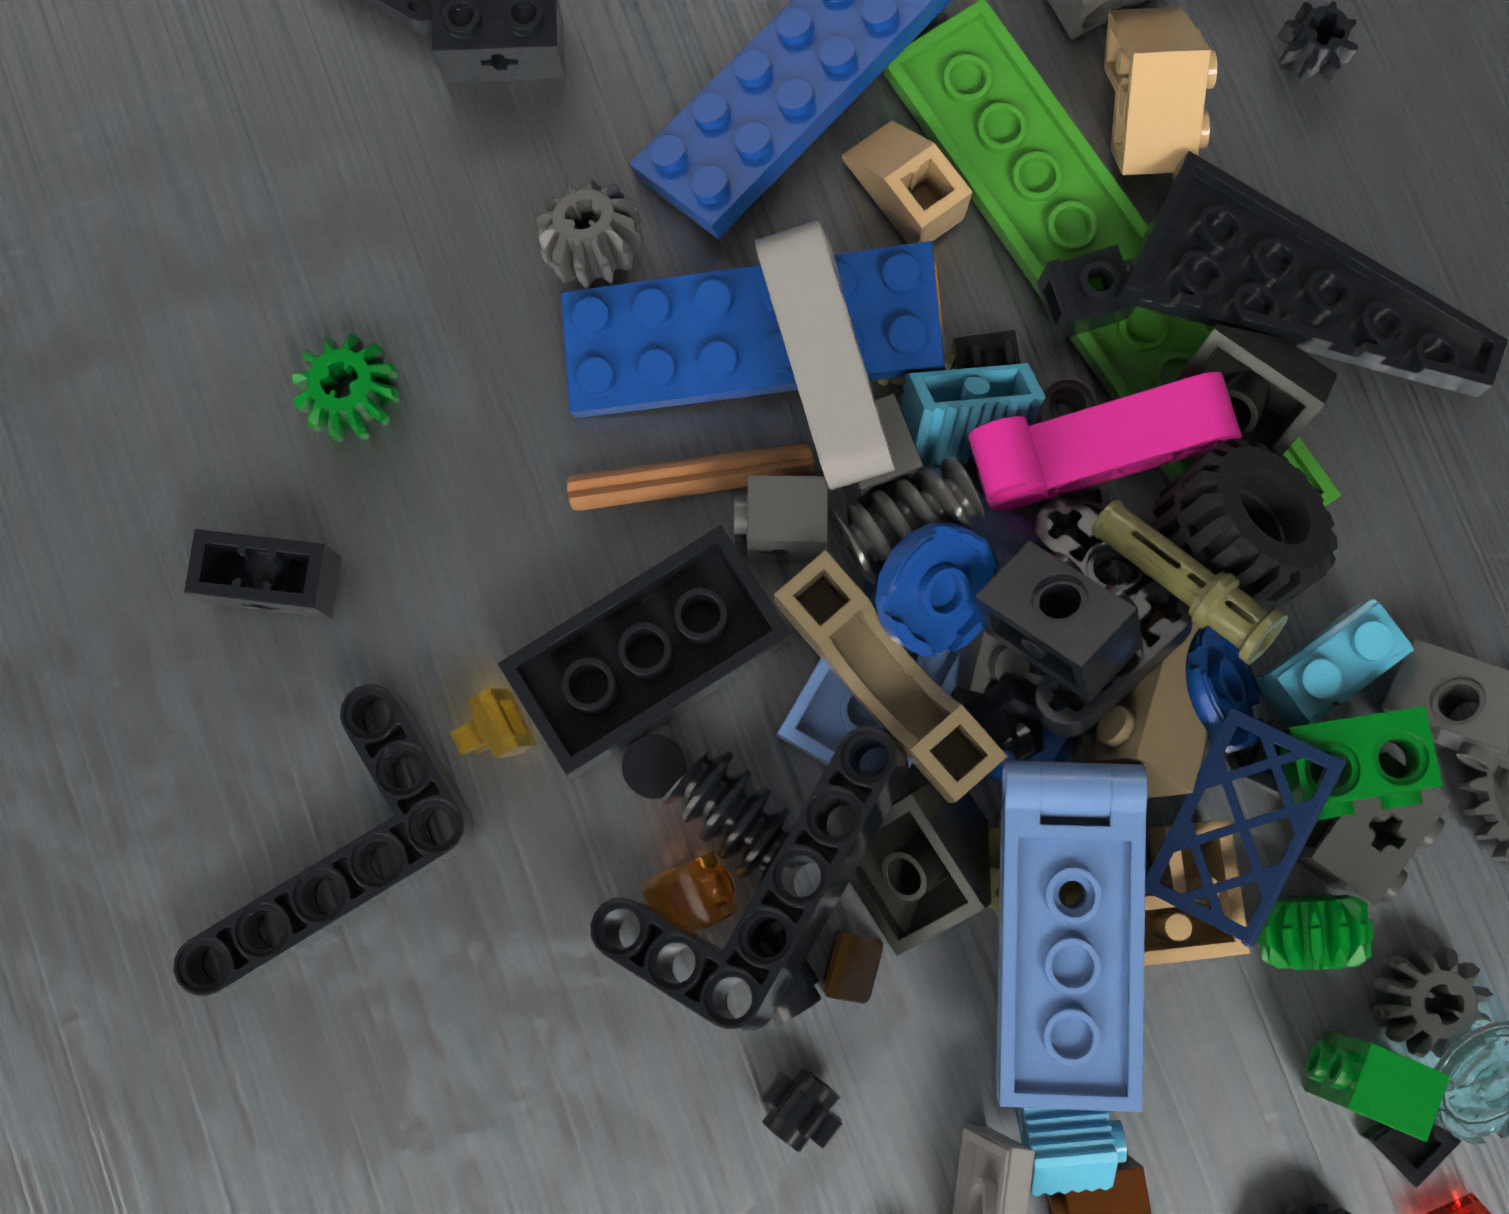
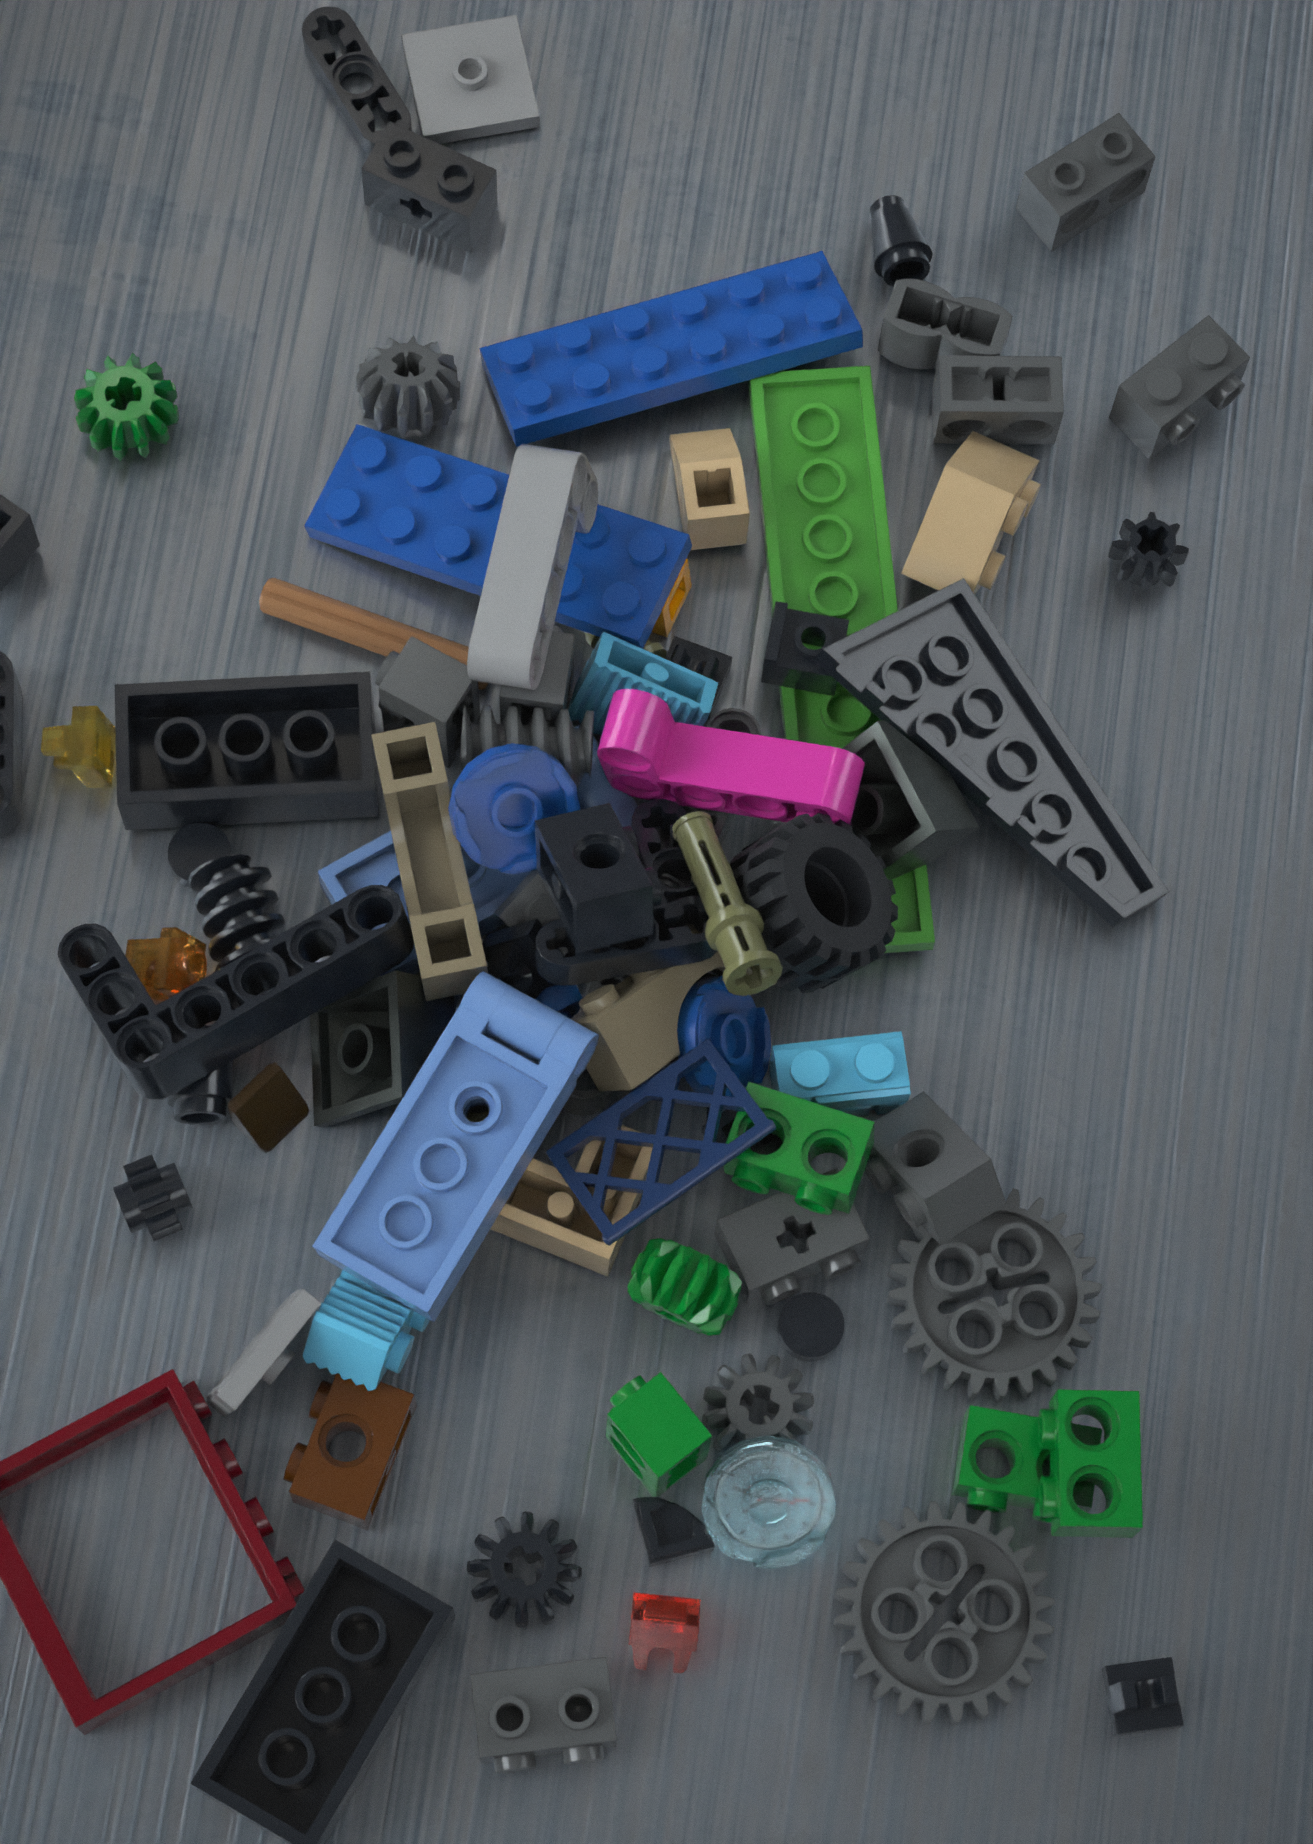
camera: 25 degrees right, 10 degrees down
none -> black tile [777,1292,844,1362]

